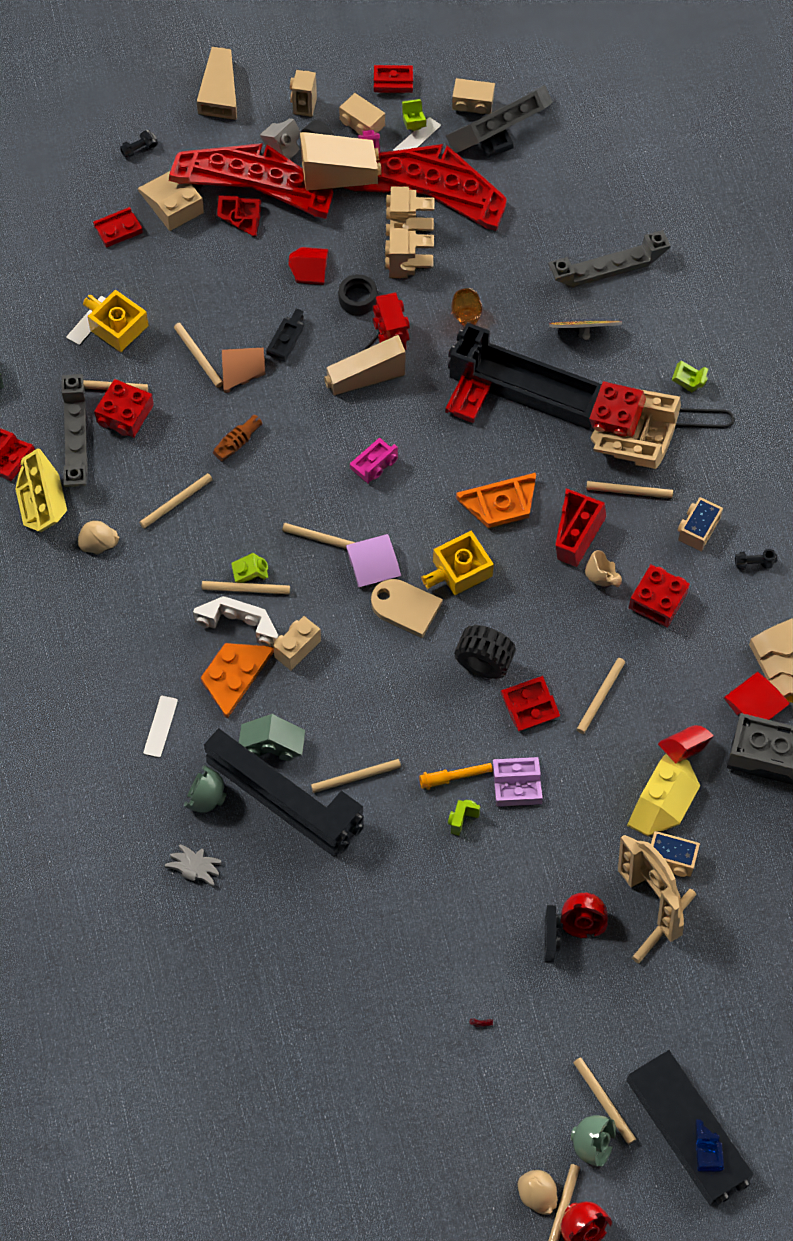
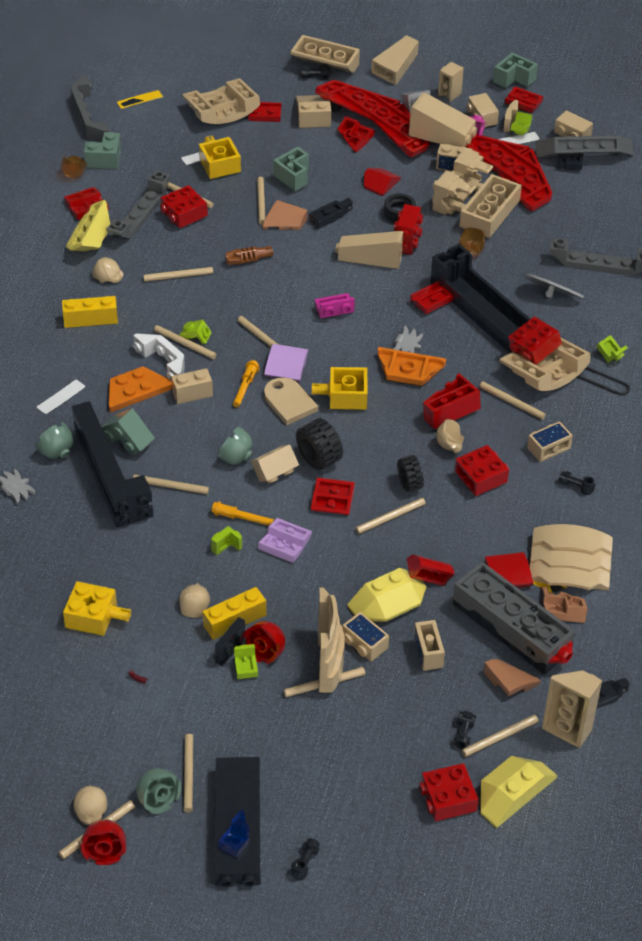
camera: 30 degrees right, 15 degrees down
none -> yellow brick [62,296,118,328]
none -> yellow brick [63,581,131,636]
none -> tan hair [179,583,210,618]
none -> tan slope [182,78,260,124]
none -> yellow brick [202,587,267,640]
none -> sand green cylinder [217,426,253,465]
none -> light orange pin [233,360,259,407]
none -> lime bracket [234,644,258,679]
none -> tan brick [251,444,299,483]
none -> sand green brick [273,147,309,191]
none -> tan slope [290,35,360,73]
none -> black bar [291,838,320,880]
none -> light grey piece [394,325,423,353]
none -> black tyre [397,455,424,492]
none -> tan brick [414,620,445,671]
none -> tan brick [436,144,473,172]
none -> tan brick [459,174,522,238]
none -> sand green brick [493,52,538,88]
none -> tan slope [504,100,518,132]

